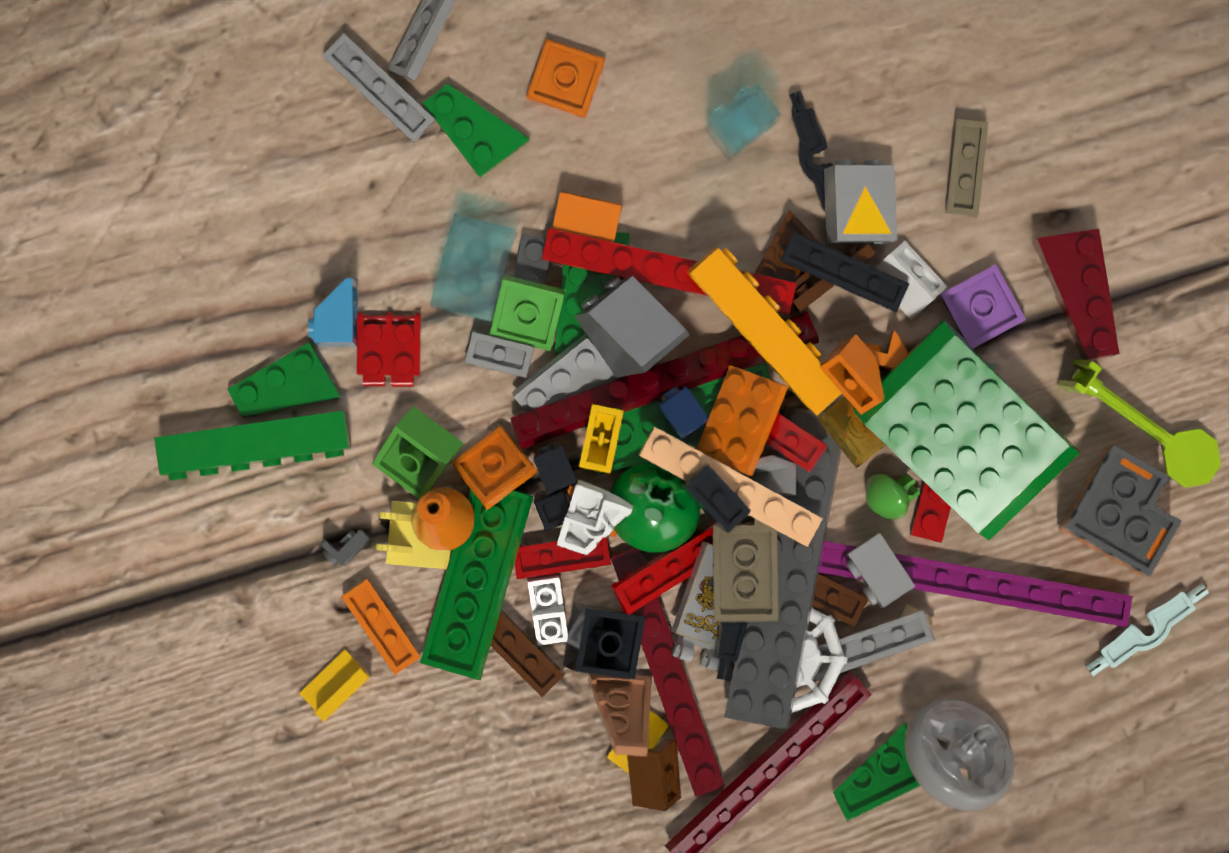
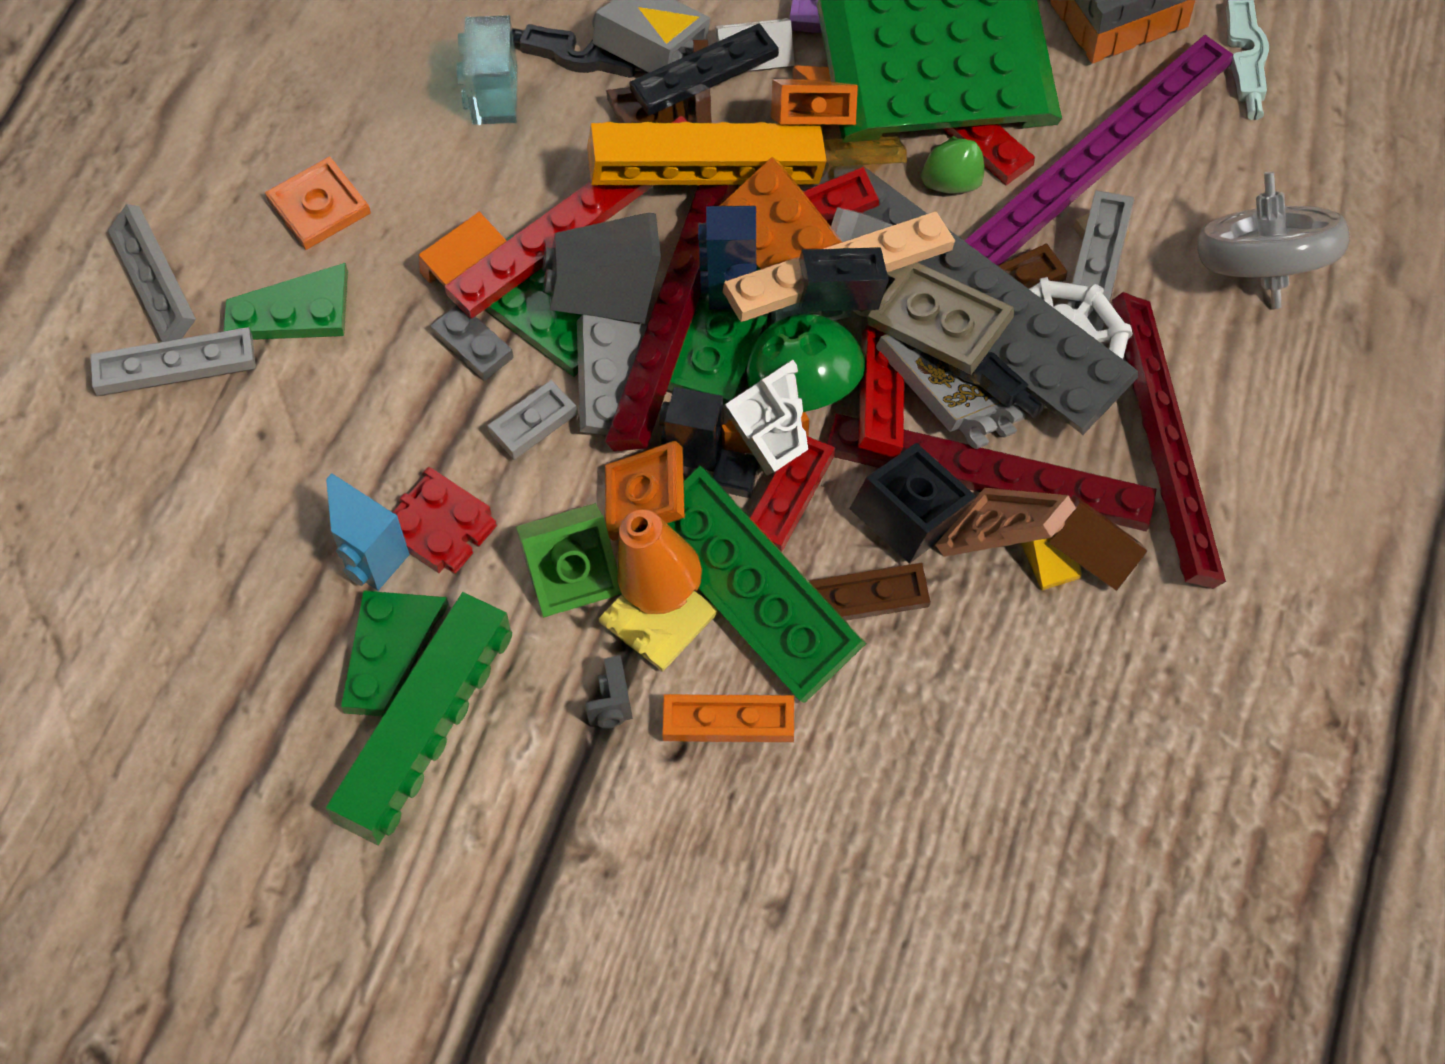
camera: 55 degrees left, 25 degrees down
yellow panel [299,649,371,722] -> none
clear light blue brick [430,213,517,324] -> none
bright green plate [489,274,566,351] -> none
white slope [527,573,568,646] -> none
yellow slope [579,404,624,474] -> none
green wing [833,722,921,822] -> none
light grey brick [845,533,915,608] -> none

